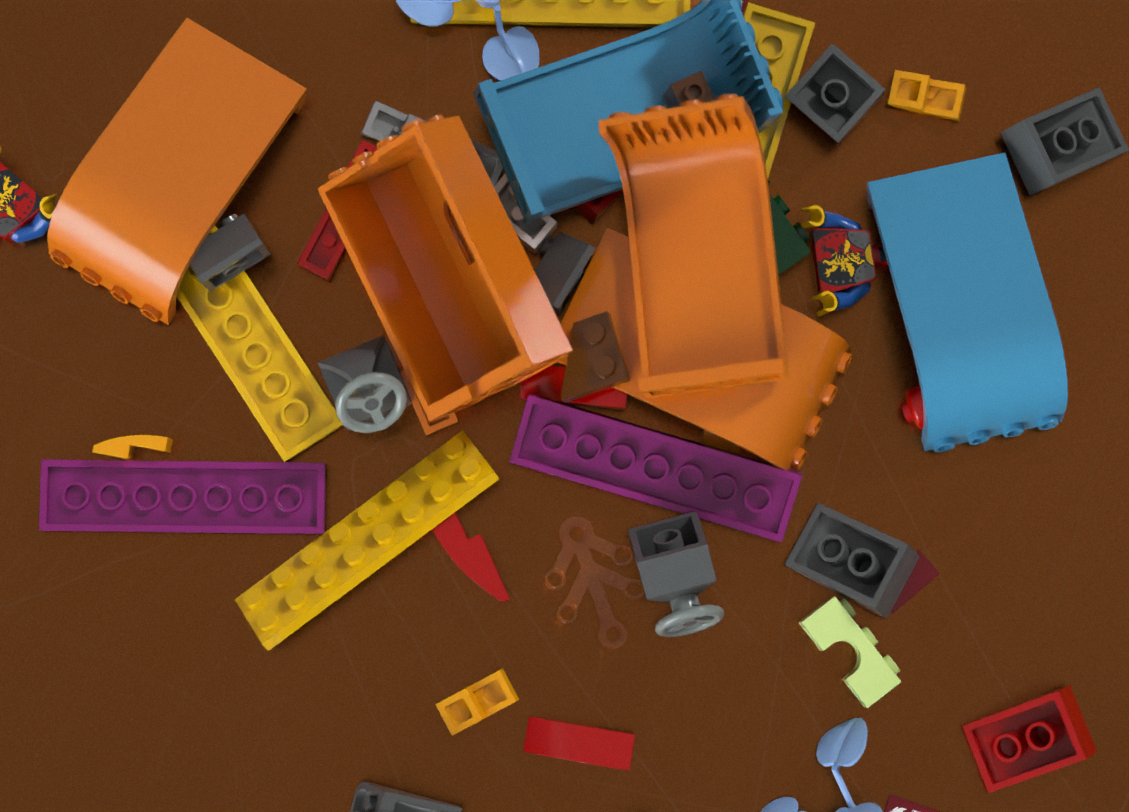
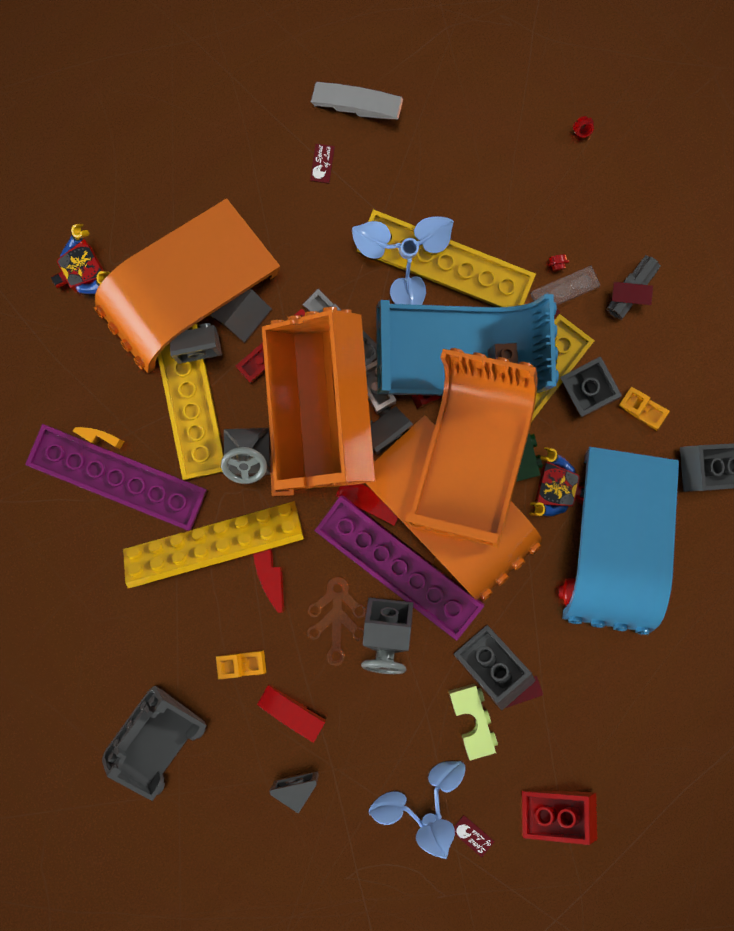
camera: 25 degrees right, 0 degrees up
reddish brown wing [561,311,630,403] -> none
none -> dark grey slope [210,289,272,343]

